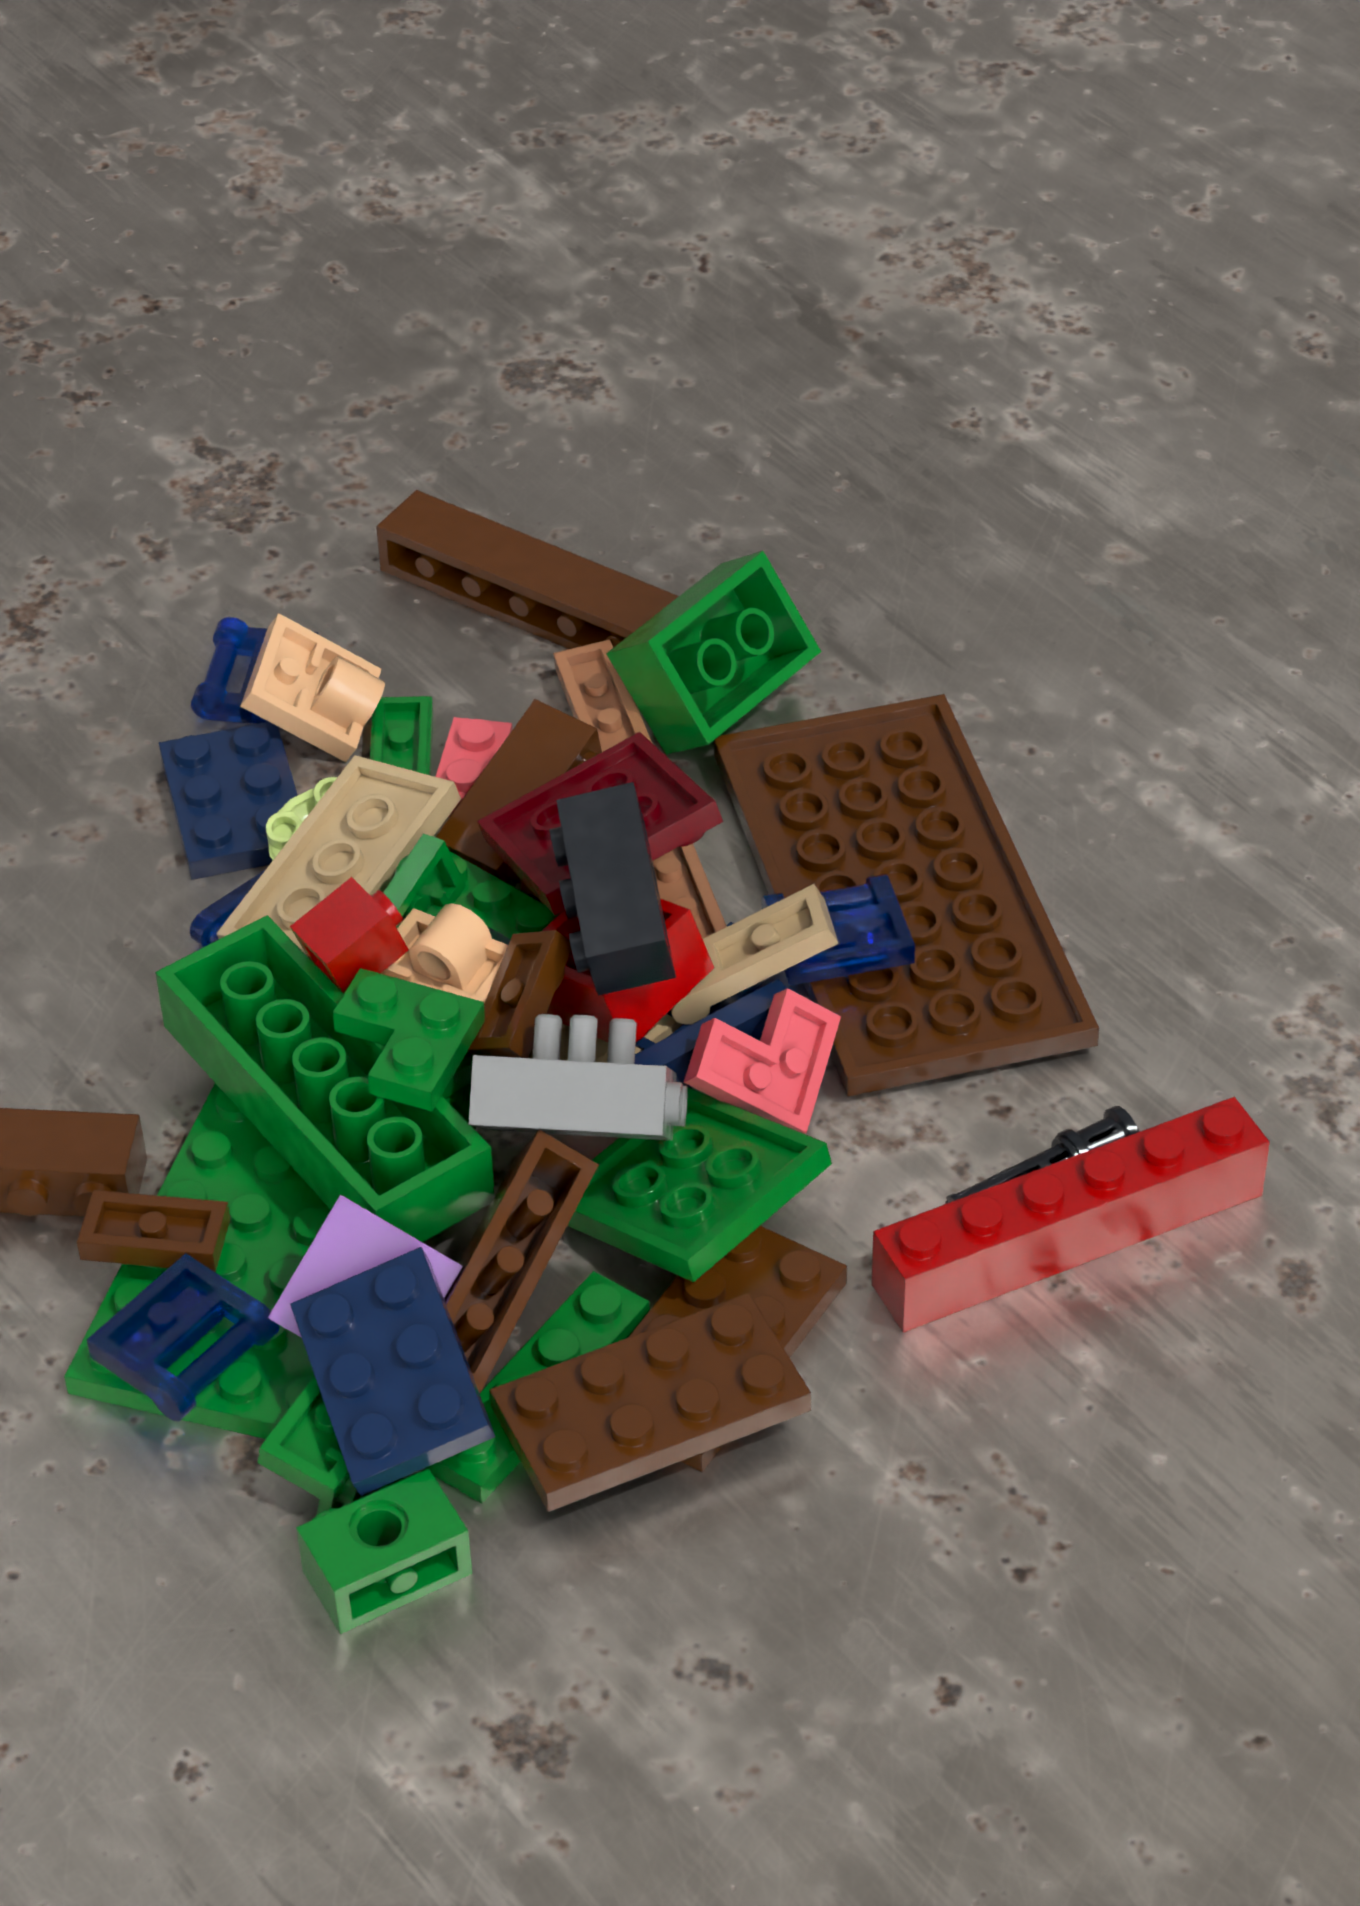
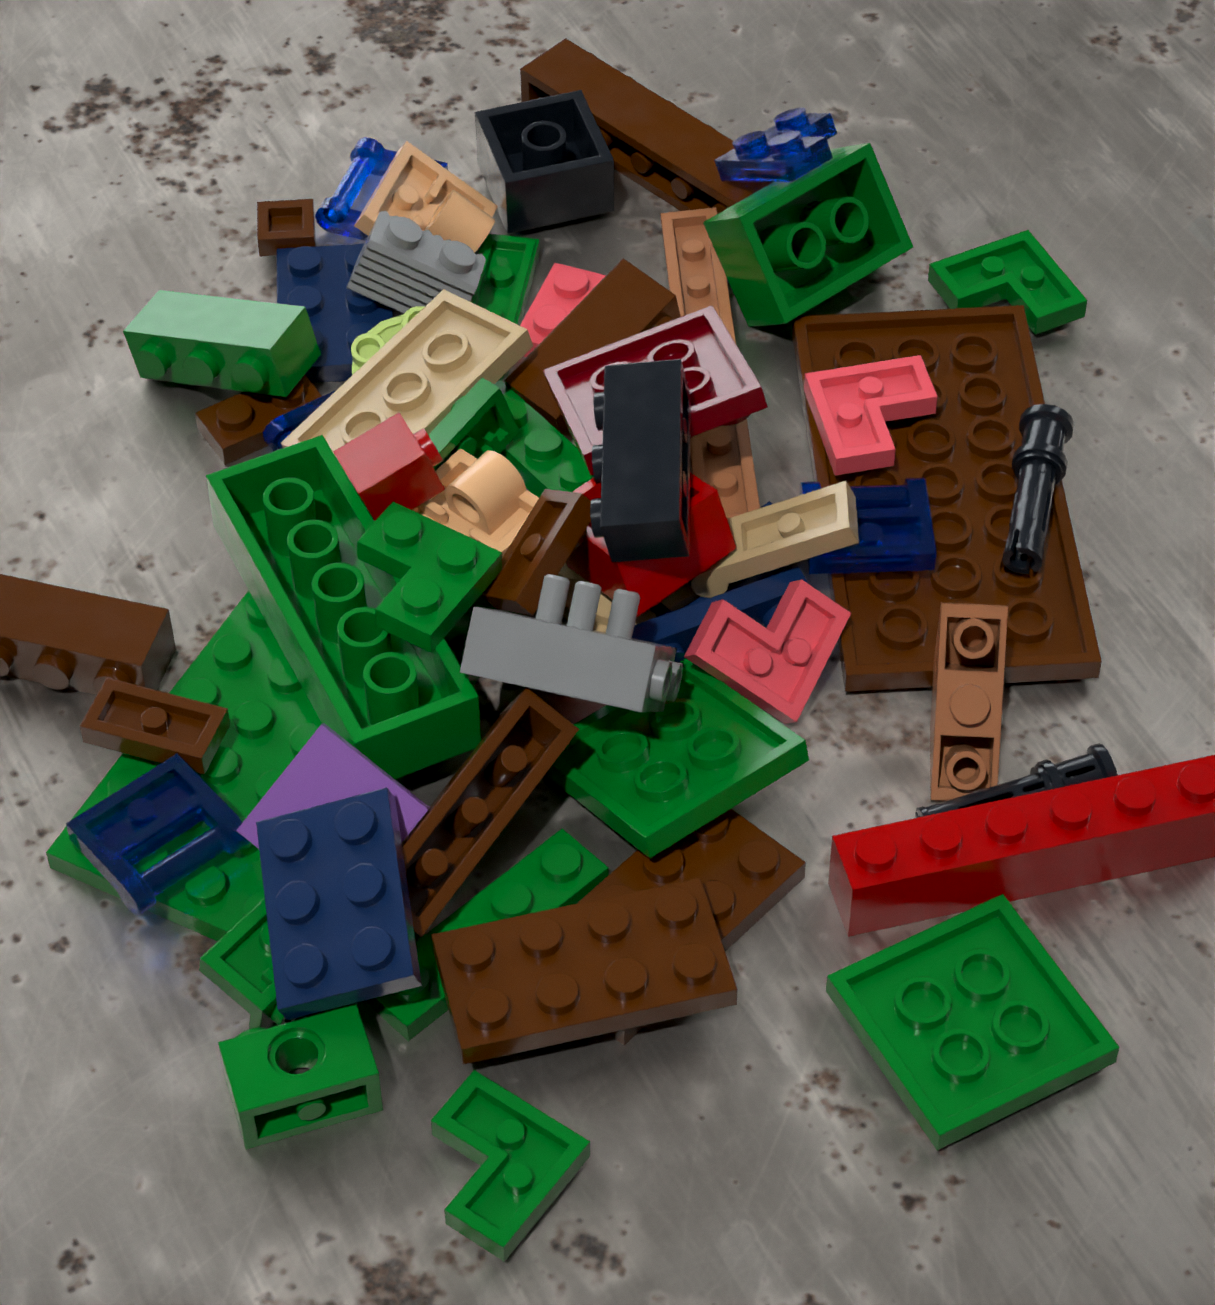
camera: 10 degrees right, 5 degrees up
none -> green brick [123,290,321,397]
none -> reddish brown plate [195,375,326,465]
none -> reddish brown plate [257,199,316,257]
none -> light grey brick [347,211,486,314]
none -> green plate [431,1070,590,1262]
none -> black brick [475,90,614,234]
none -> clear blue plate [714,107,837,182]
none -> coral plate [804,355,937,476]
none -> green plate [826,894,1120,1150]
none -> green plate [928,230,1088,335]
none -> nougat slope [930,602,1008,801]
none -> black pin [1002,404,1074,574]

